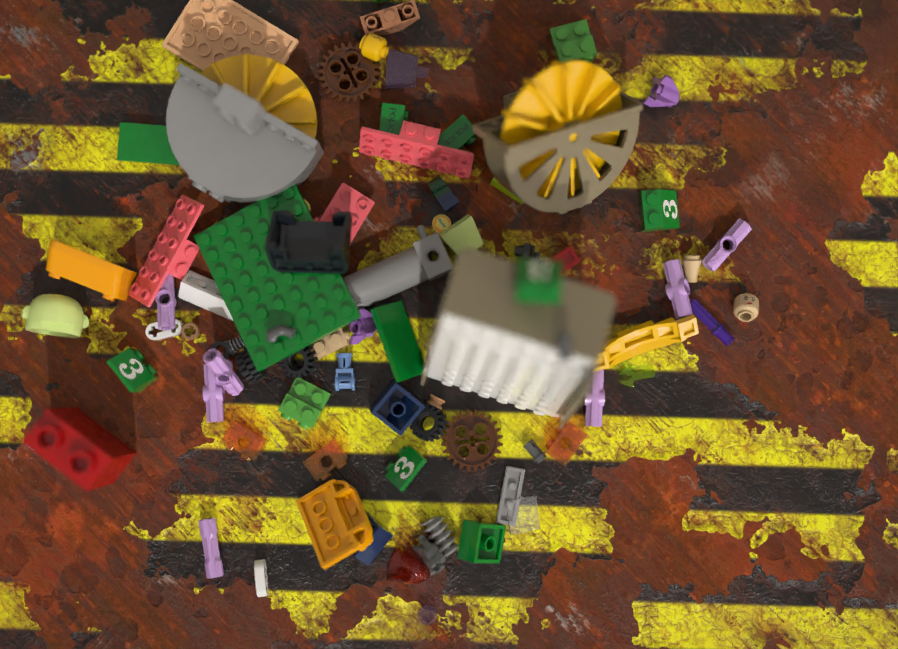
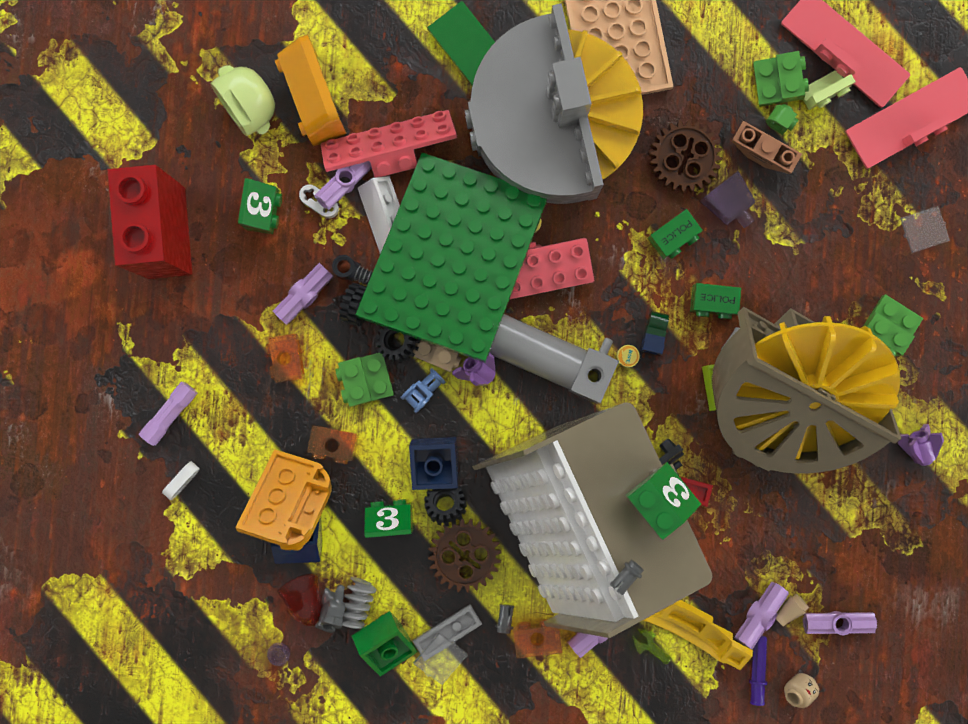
camera: 50 degrees right, 0 degrees up
medium nougat bush [181,323,200,340] -> none
lavender piece [203,348,244,396] -> none
black windscreen [264,210,352,274] -> none
dark grey arm [266,324,296,343] -> none
yellow head [359,33,389,62] -> none
coral bracket [359,121,475,178] -> none
green tile [370,300,425,383] -> none
medium nougat bush [426,394,445,410] -> none
yellowish green torso [439,214,483,256] -> none
green slope [638,189,680,232] -> none

